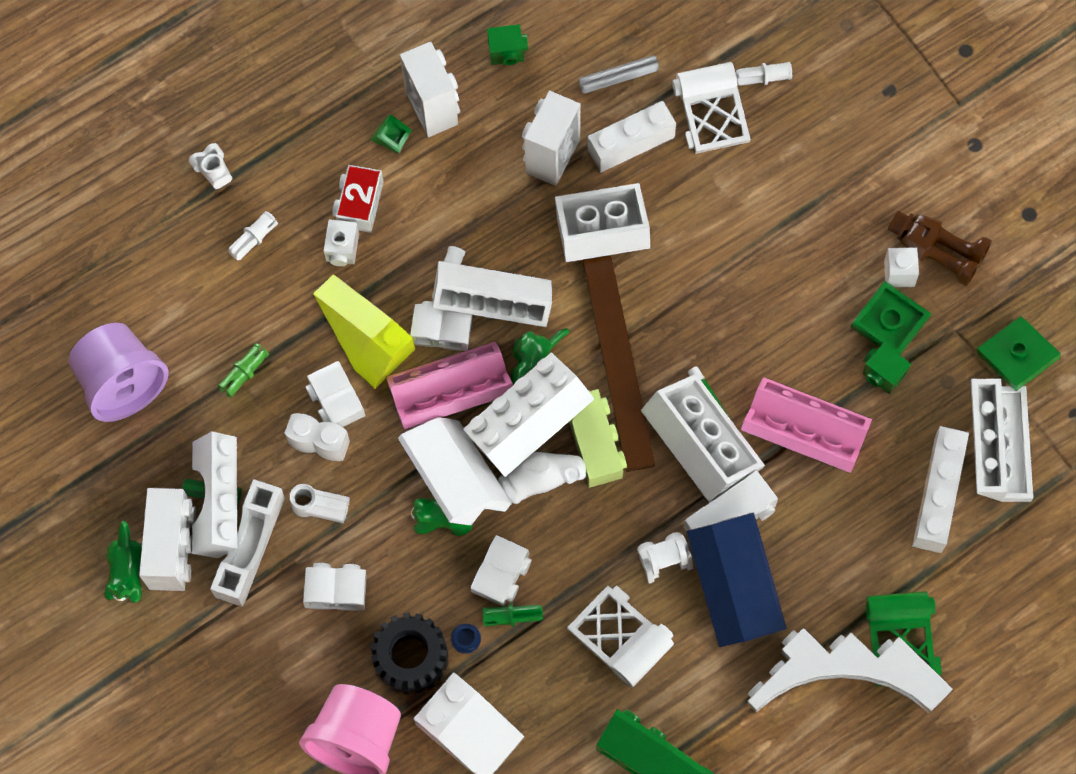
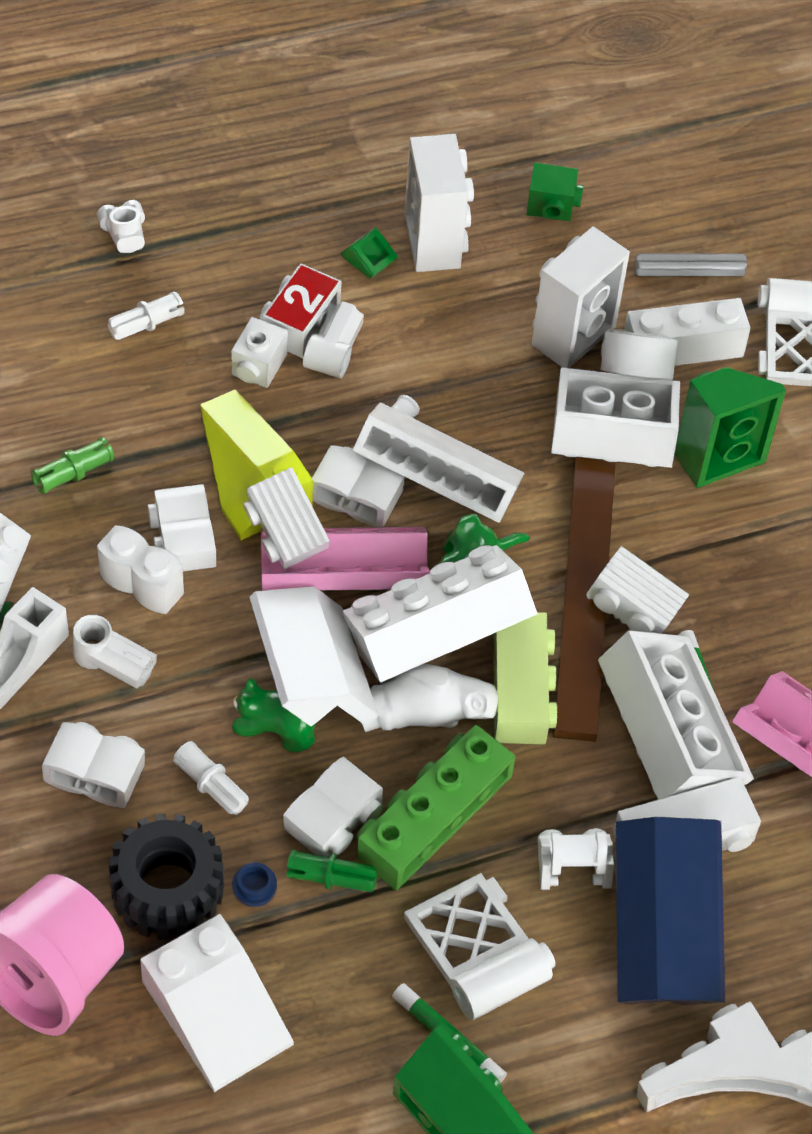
camera: 10 degrees right, 15 degrees down
none -> white axle [173,741,249,815]
none -> white brick [243,468,330,570]
none -> white piece [303,301,364,379]
none -> bright green brick [357,725,516,891]
none -> green bar [392,983,507,1083]
none -> white brick [586,546,690,634]
none -> white brick [601,328,678,380]
none -> green slope [674,367,786,488]

